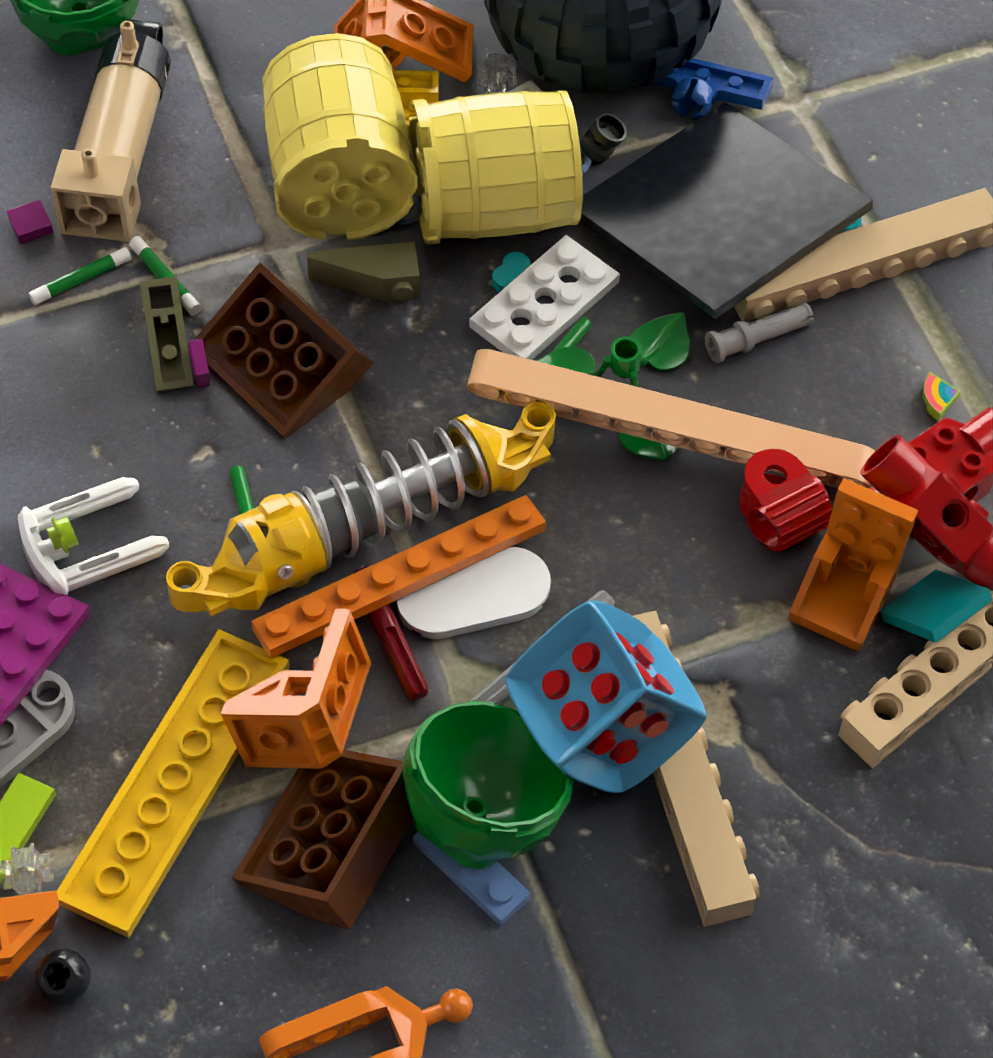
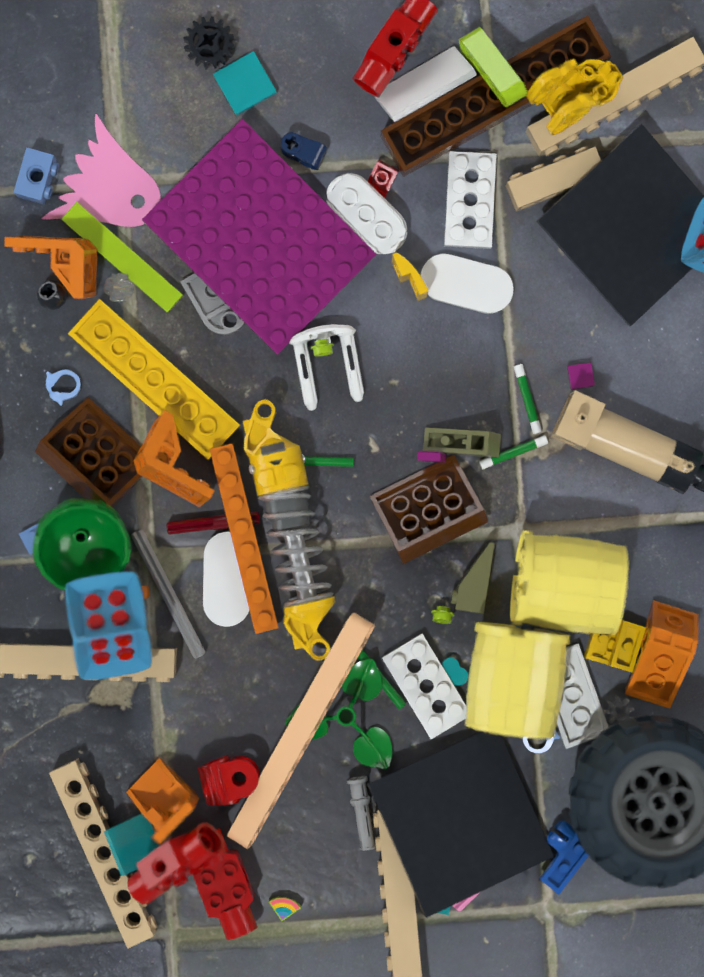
camera: 105 degrees right, 30 degrees up
pearl dark grey wheel [580,113,627,162] -> none
none -> light blue piece [46,369,81,406]
none -> lime plate [431,606,454,624]

